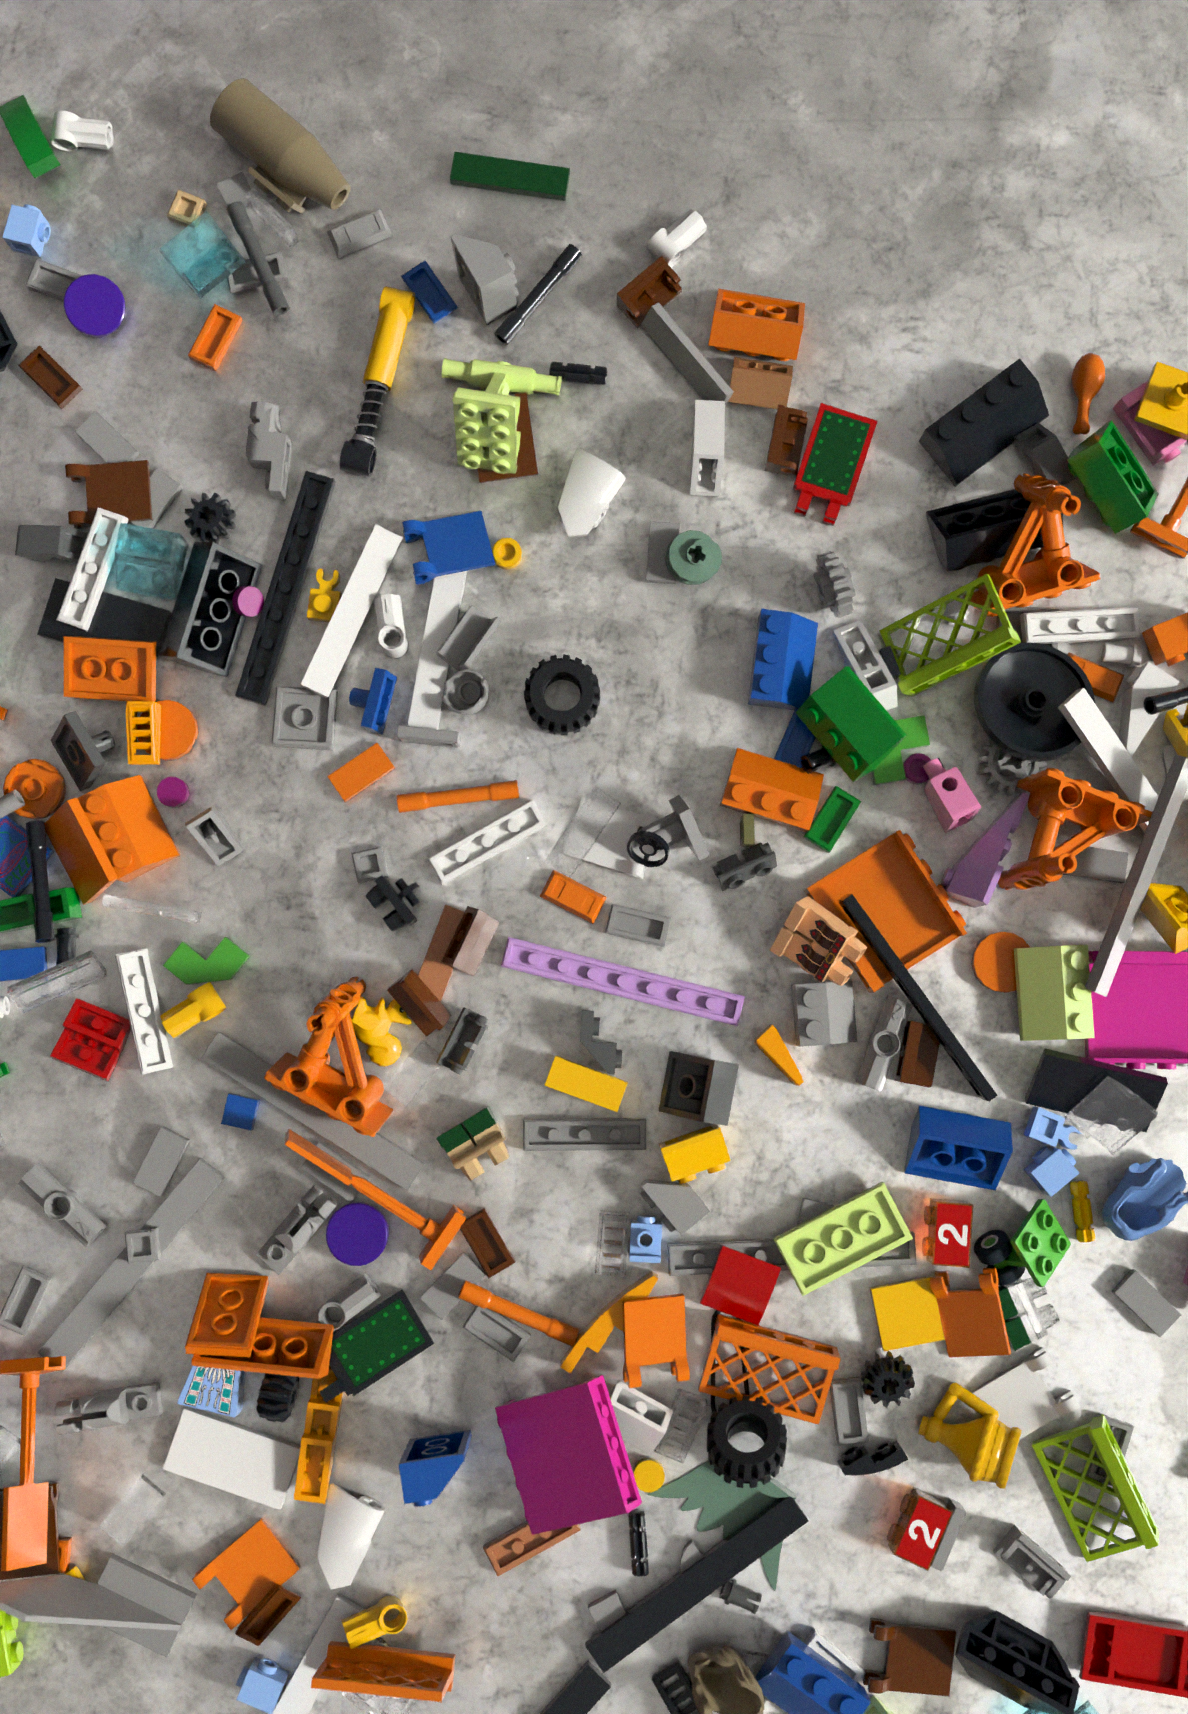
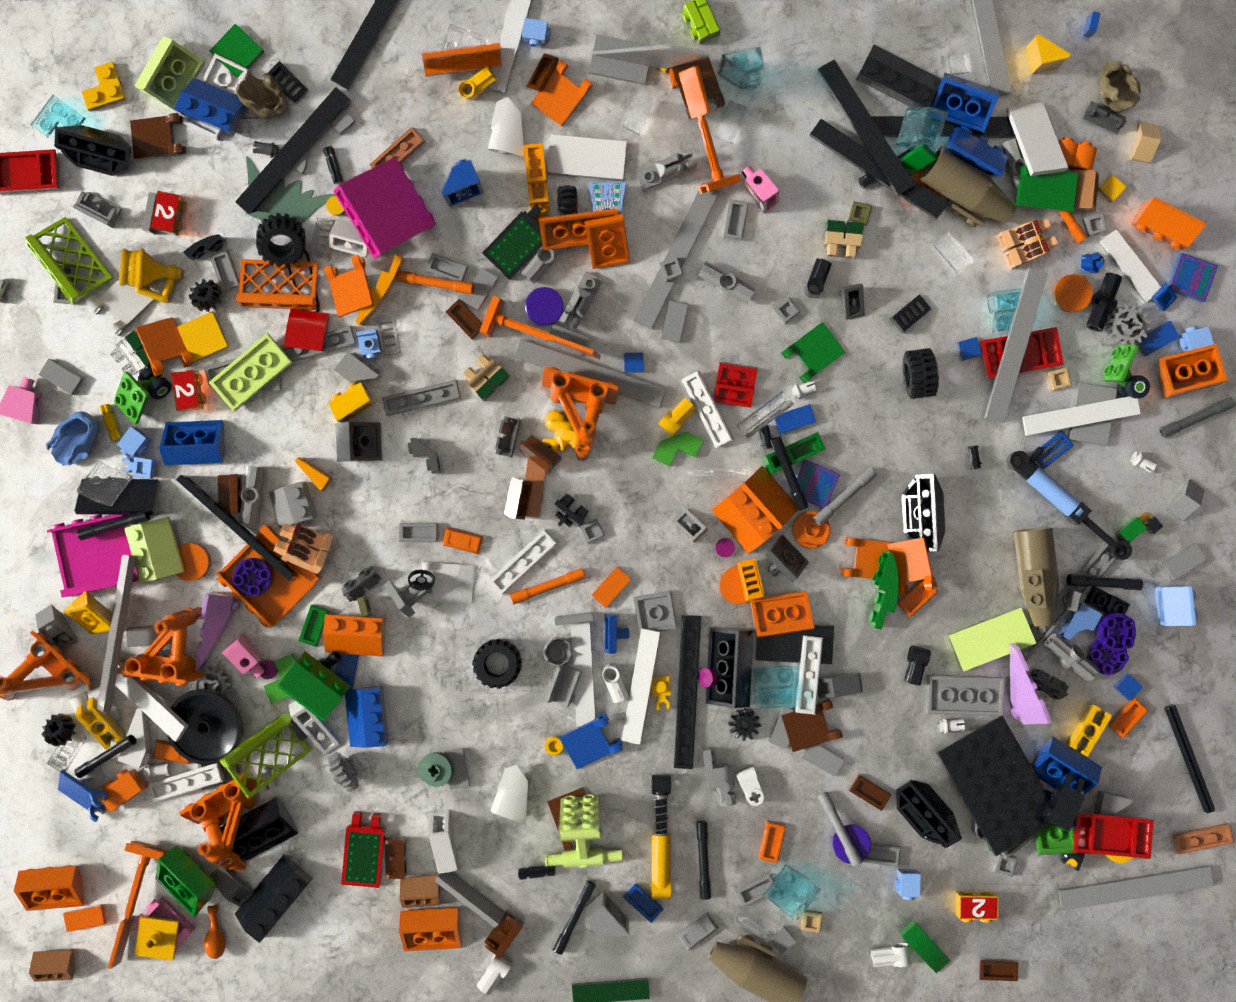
camera: 165 degrees right, 5 degrees up
dark grey piece [226,202,290,316] -> none
lavender tile [501,937,745,1026] -> none
yellow piece [544,1056,628,1112] -> none
none -> black piece [77,510,151,541]
none -> dark purple tile [232,558,273,596]
none -> black piece [696,821,711,900]
none -> white piece [735,767,764,806]
none -> light grey piece [817,792,863,867]

